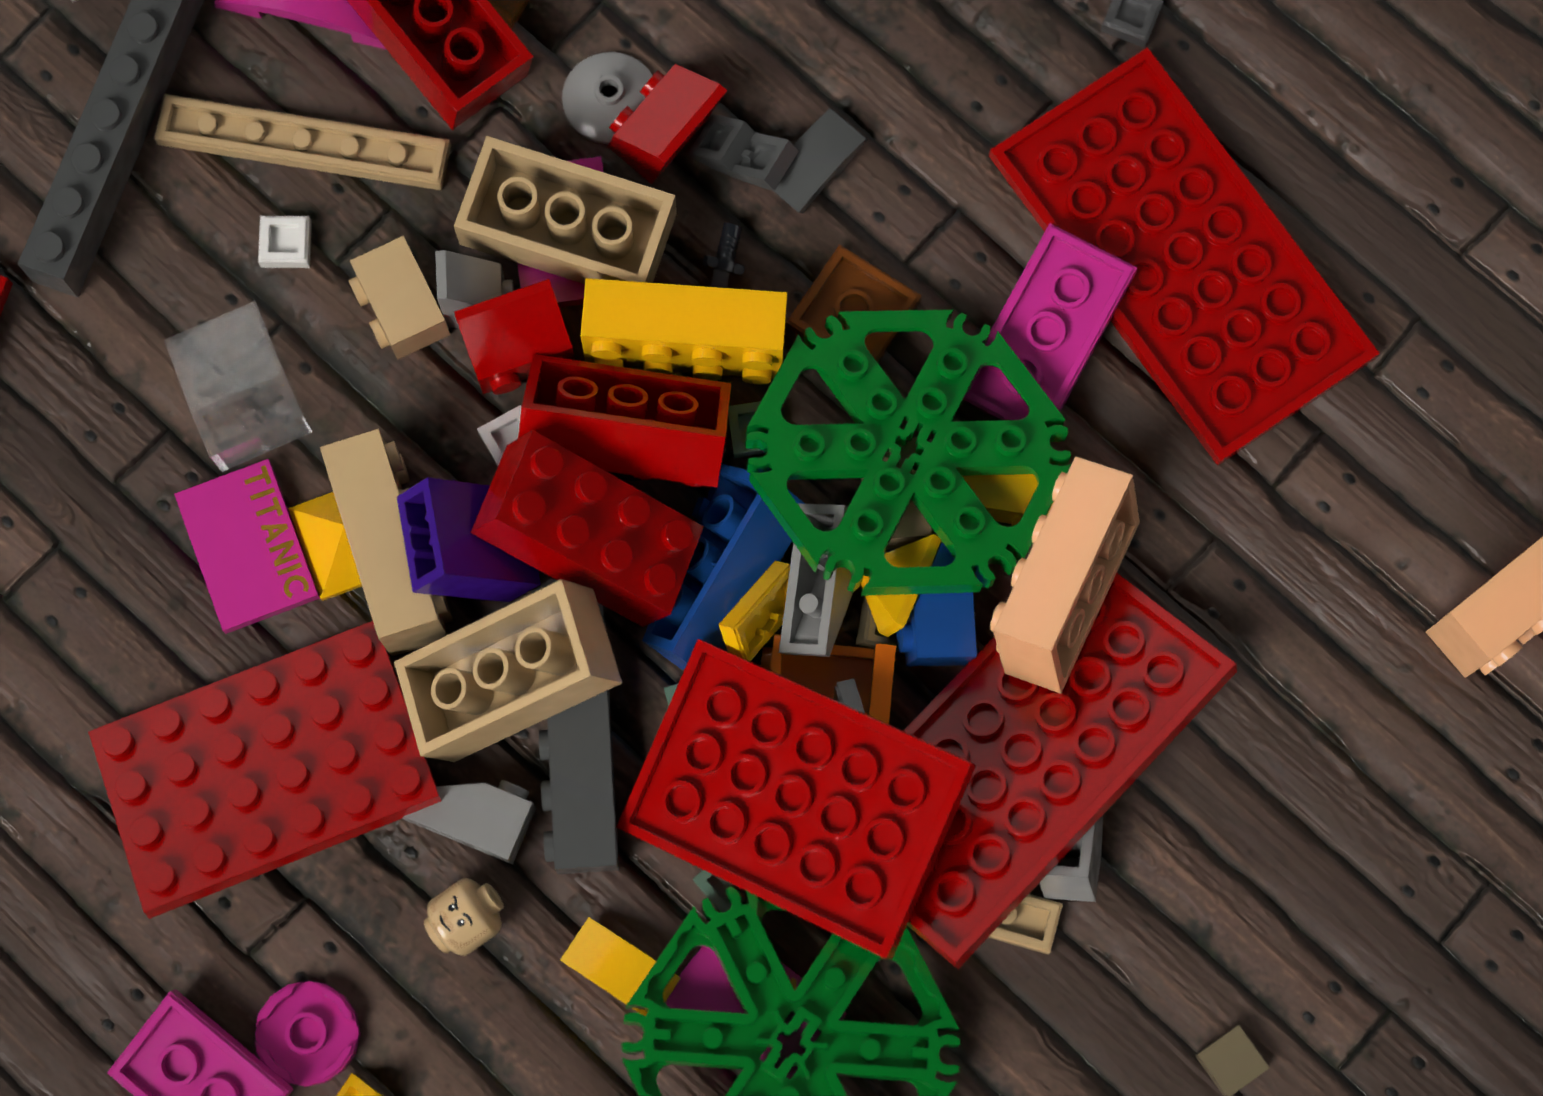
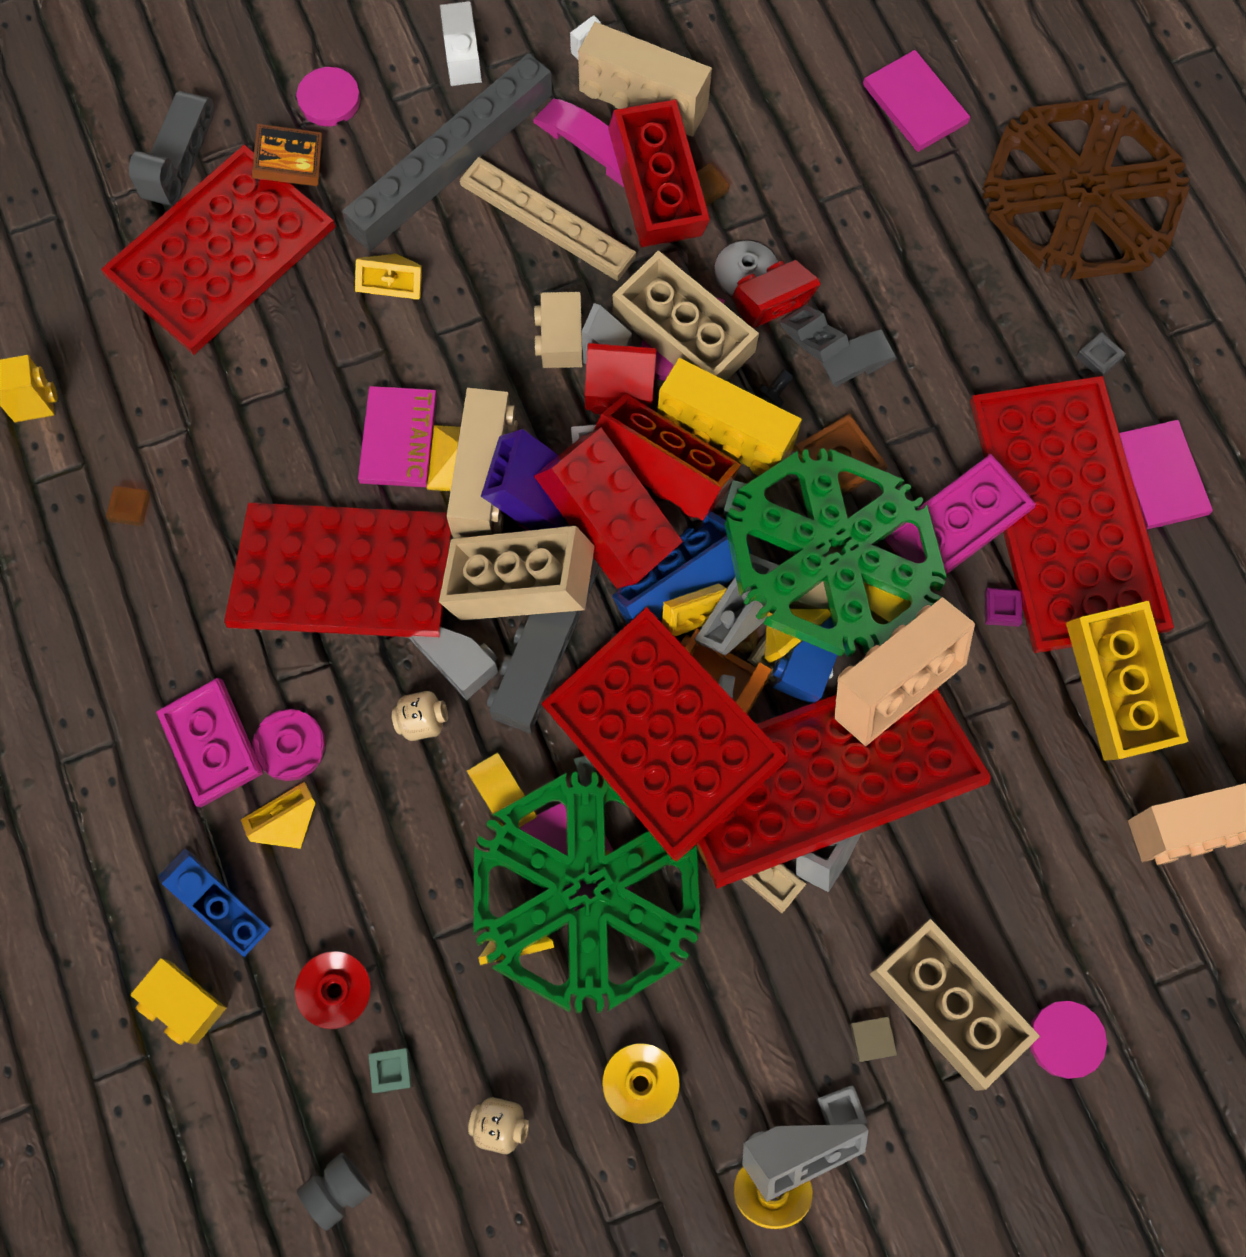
camera: 25 degrees right, 5 degrees down
clear slope [164,301,313,472] -> none
white tile [258,216,312,268] -> none
none -> yellow slope [355,254,422,299]
none -> tan brick [869,919,1040,1091]
none -> magenta tile [984,588,1022,627]
none -> dark pink tile [1030,1001,1107,1079]
none -> yellow brick [1066,601,1188,761]
none -> dark pink tile [1119,420,1213,530]

